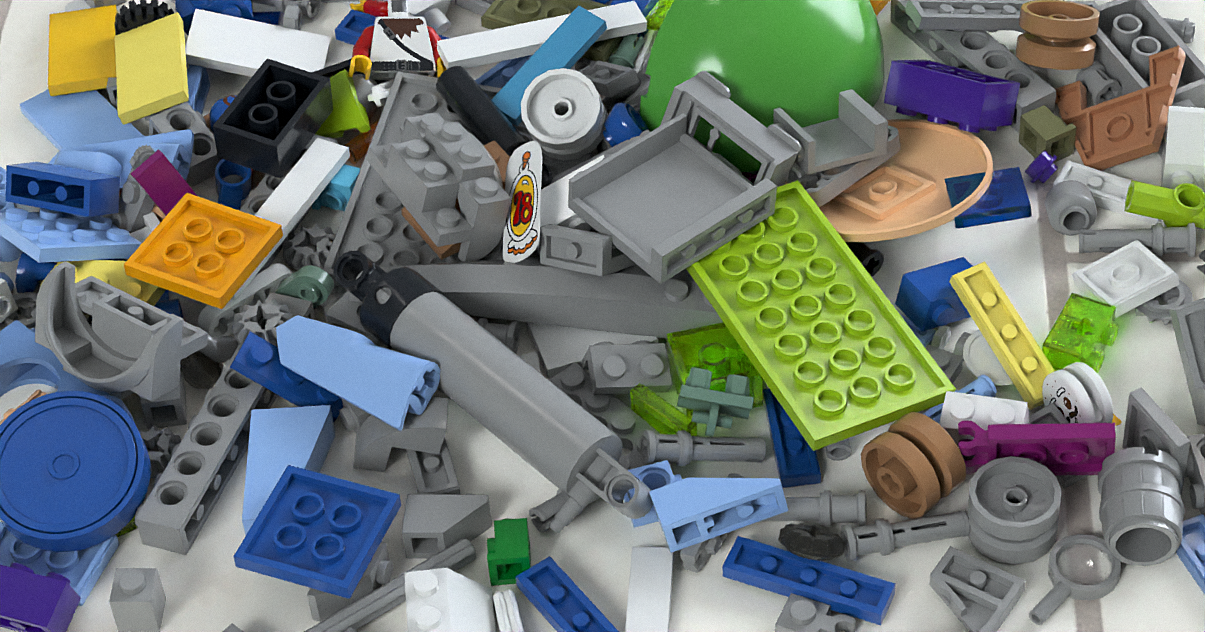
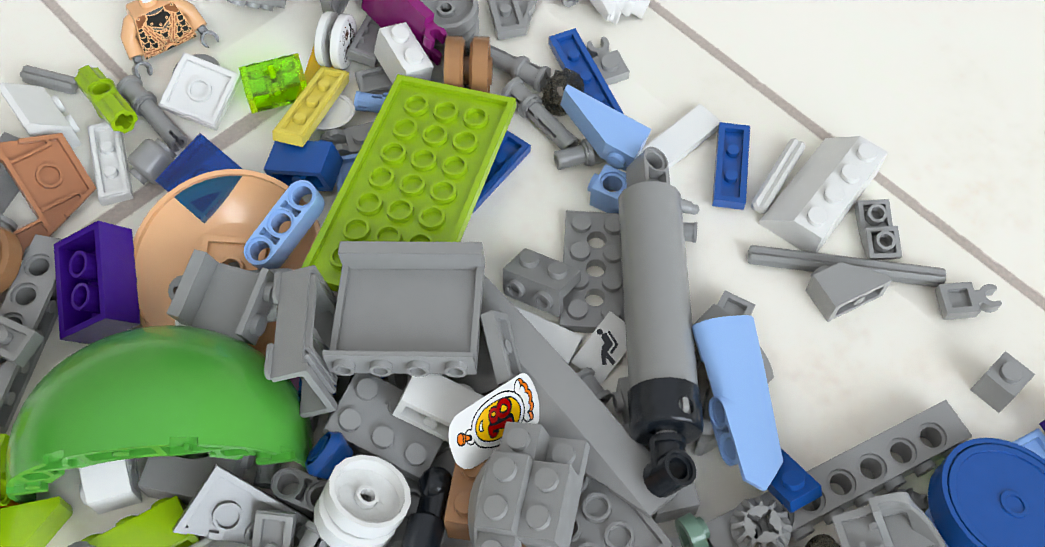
camera: 140 degrees left, 15 degrees up
blue plate [233,465,401,599] -> none
light blue slope [242,405,335,535] -> none
light grey slope [402,493,492,558] -> none
green brick [487,518,531,586] -> none
clear neon green tile [630,383,697,436] -> none
light grey pin [641,430,766,467] -> none
clear neon green brick [666,322,763,422] -> none
sand green hips [677,367,754,437] -> none
olive brick [1019,105,1076,163] -> none
dark purple plate [1024,150,1058,183] -> none
none -> light blue beam [243,180,325,270]

